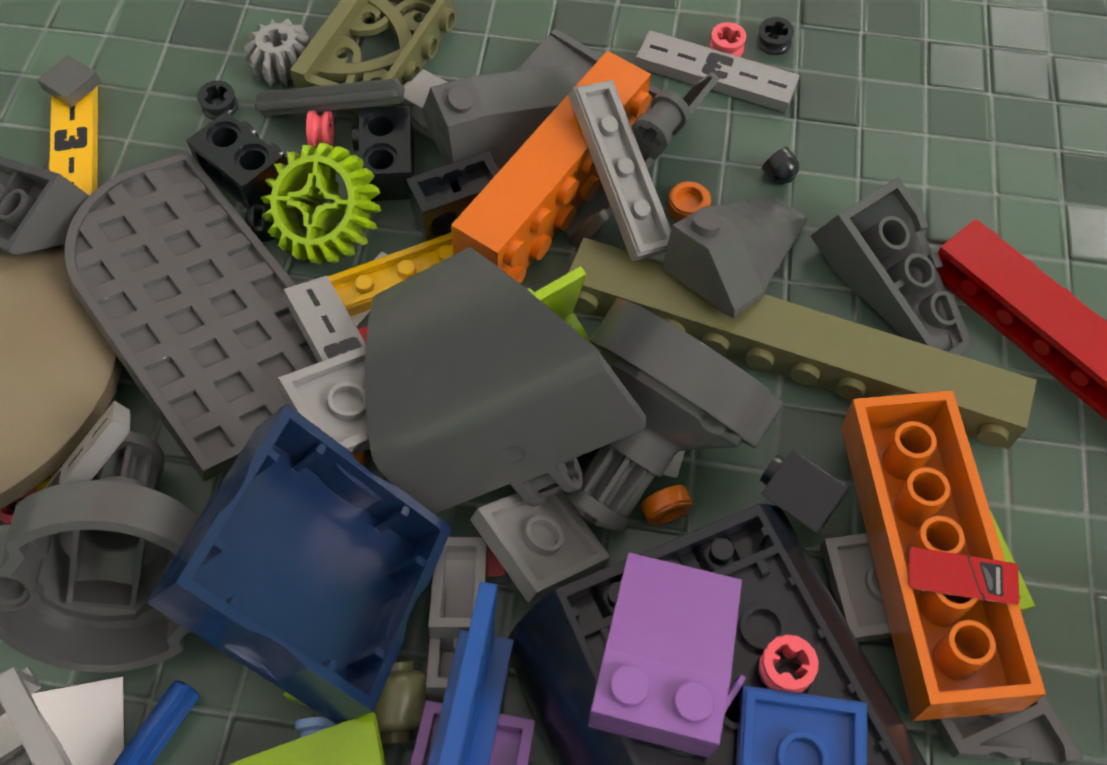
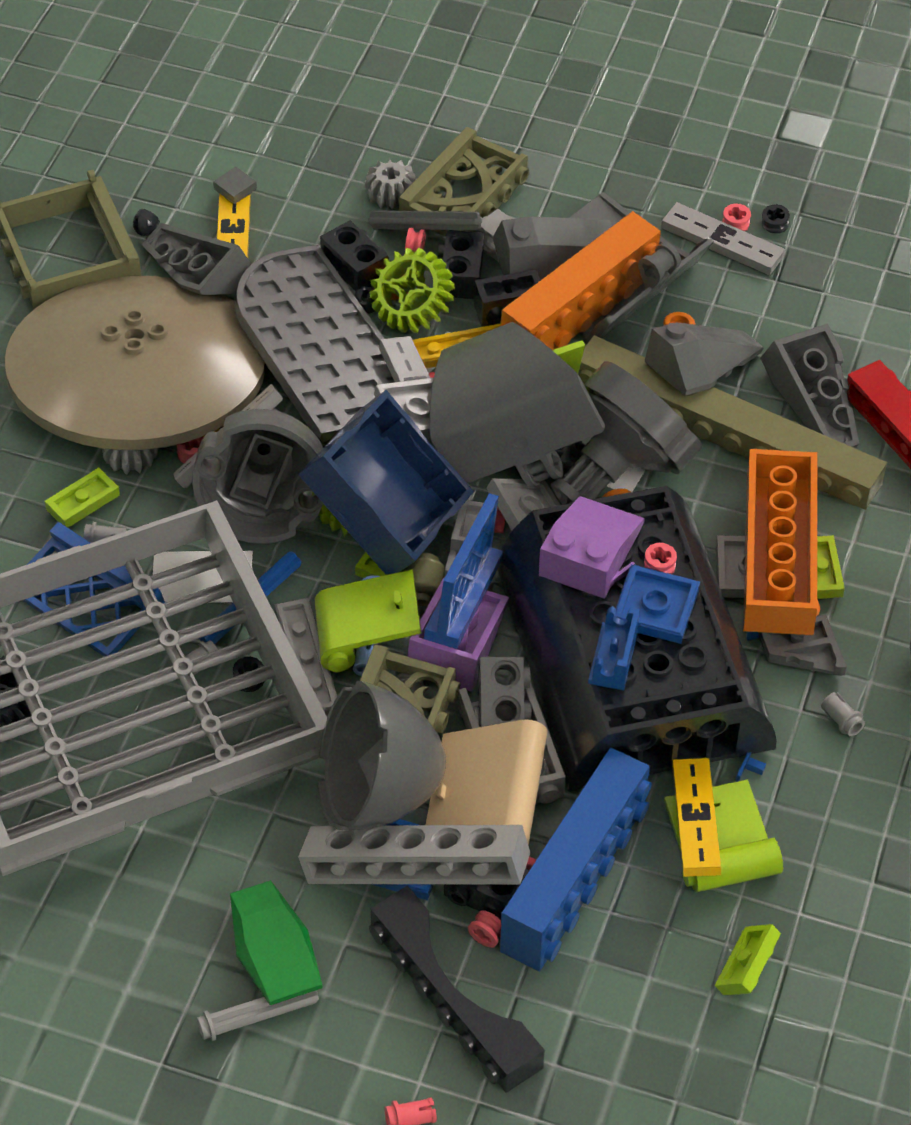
camera: 10 degrees right, 10 degrees down
black bush [197,80,238,120] -> none
light grey tile [568,80,671,262] -> none
black hinge [760,449,849,535] -> none
black hinge [761,146,799,185] -> none
red sticker [909,547,1019,605] -> none

